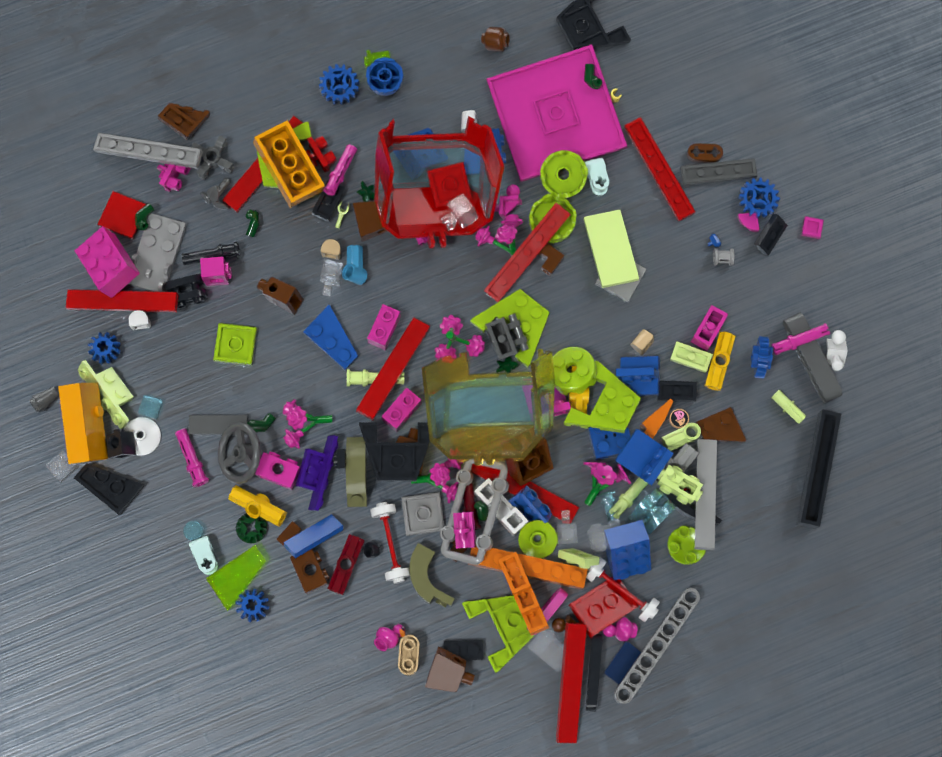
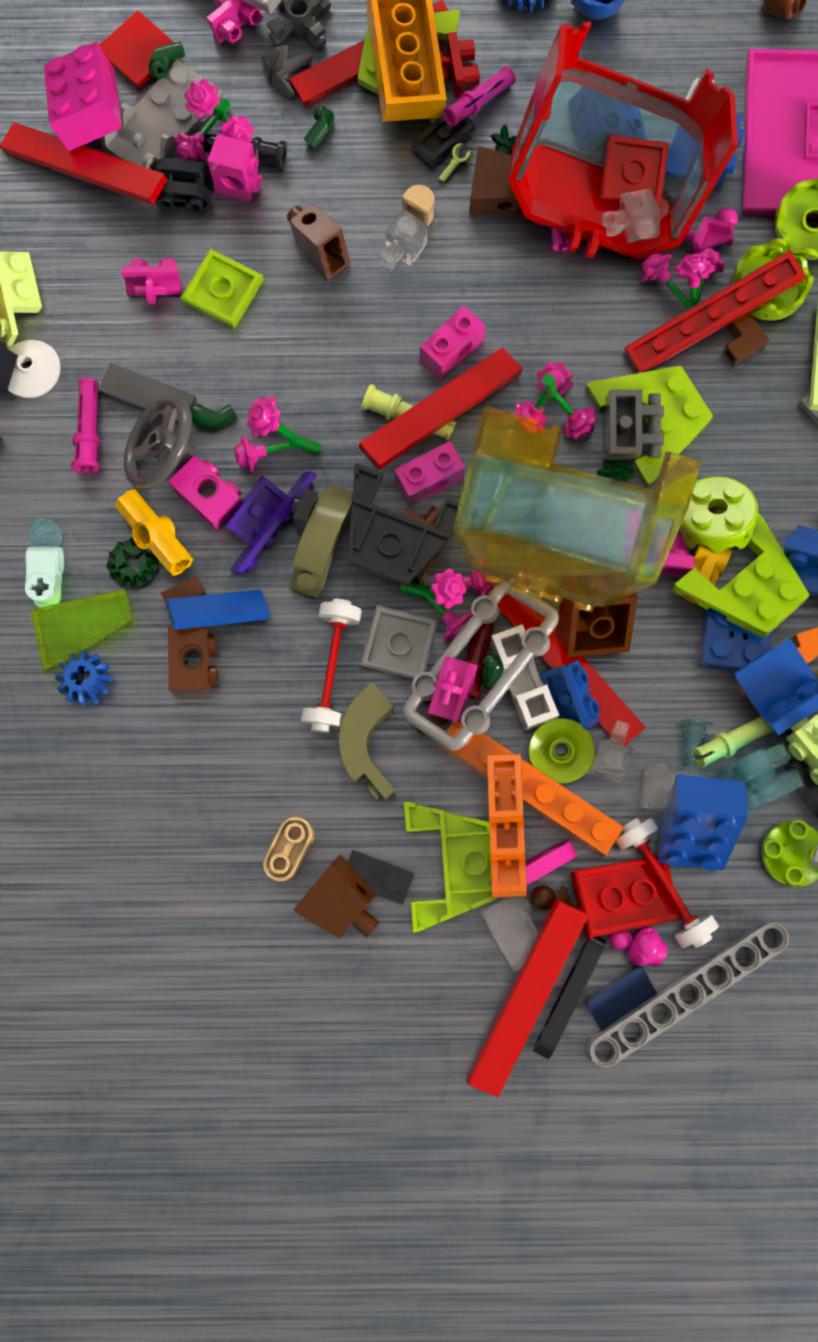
camera: 25 degrees right, 0 degrees up
blue gear [88,332,121,365] -> none
white brick [129,310,151,331] -> none
clear light blue tile [138,395,163,420] -> none
blue wing [303,305,358,371] -> none
dark red piece [327,534,365,595] -> none
dark azure piece [342,245,368,285] -> none
black hinge [364,542,380,558] -> none
dark pink animal [374,624,405,651] -> none
yellowish green plate [558,548,600,569] -> none
dark pink plant [583,462,631,506] -> none
none -> dark pink hips [122,258,182,304]
none -> dark pink plant [174,78,254,162]

